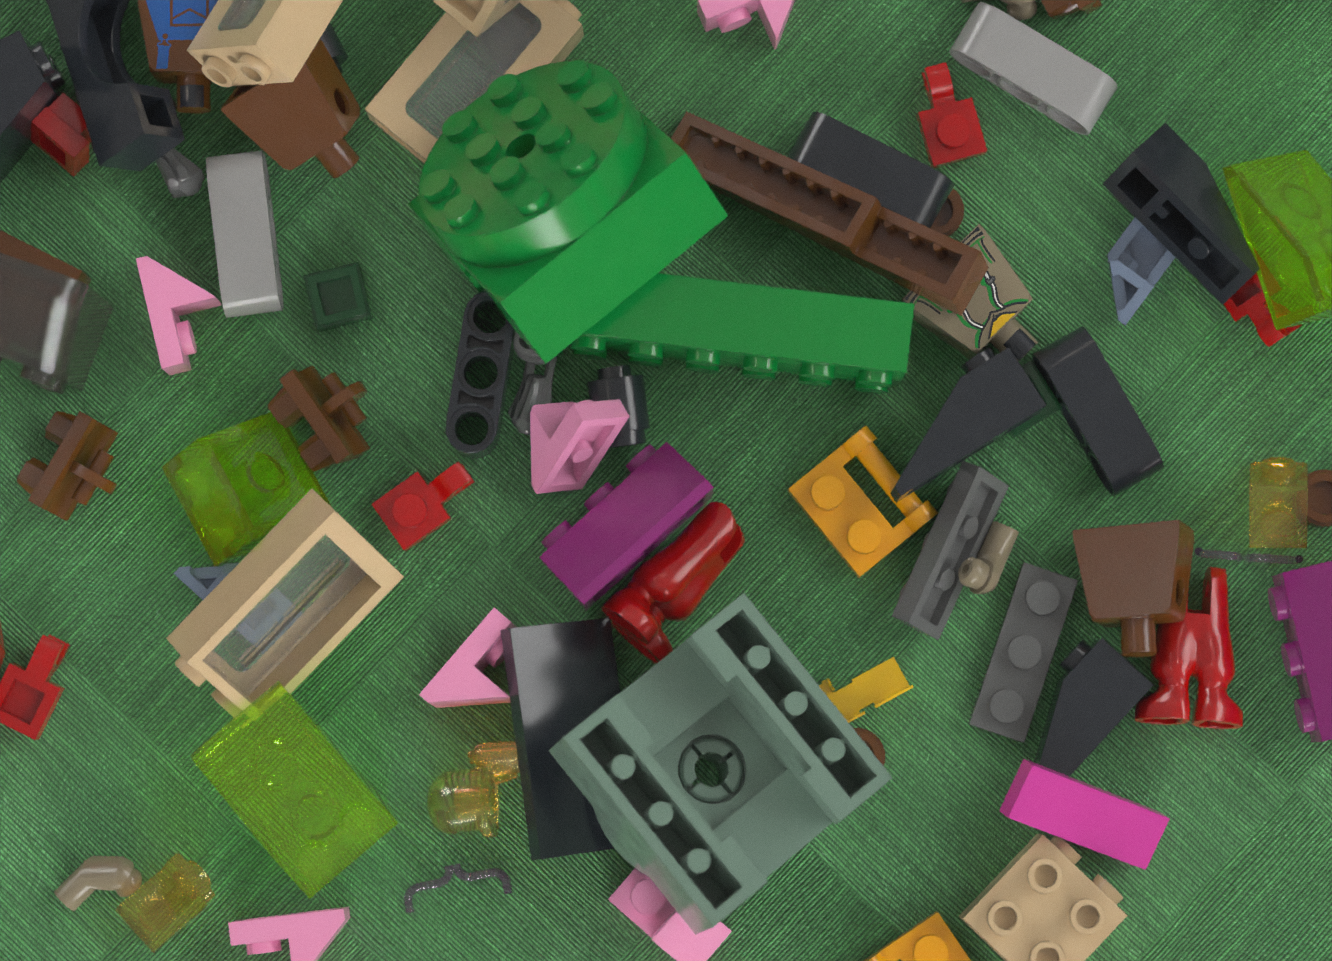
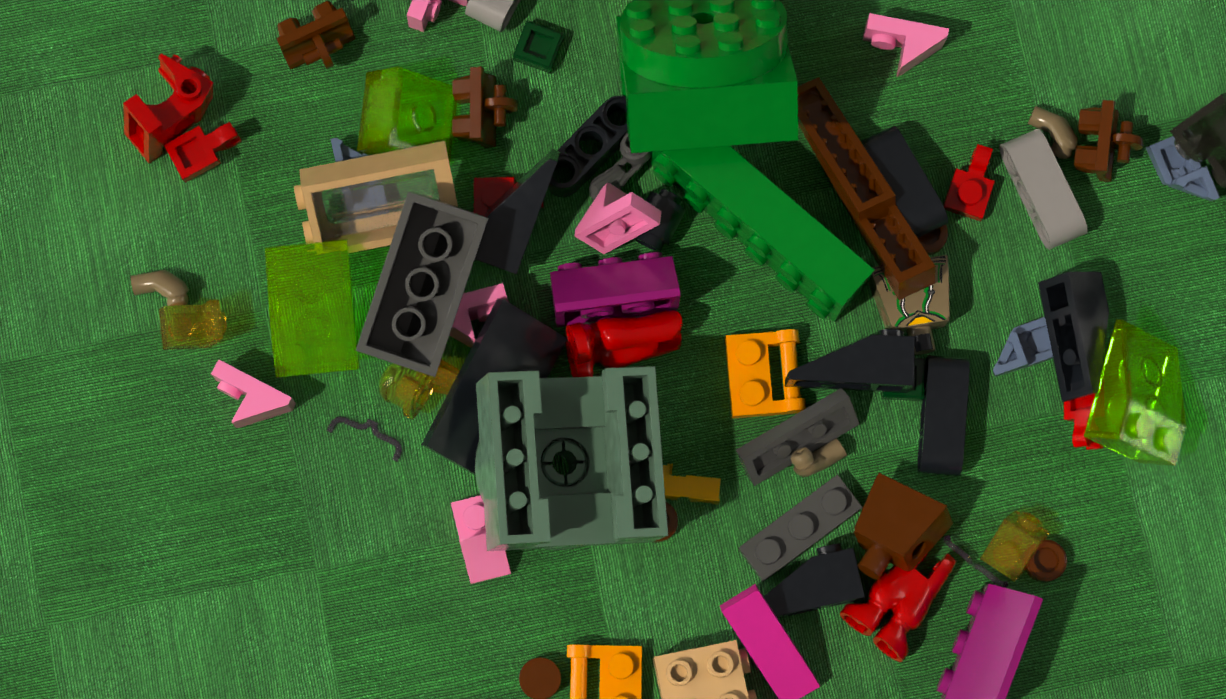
camera: 30 degrees right, 5 degrees down
none -> dark grey slope [355,191,488,377]
none -> black slope [475,149,560,274]

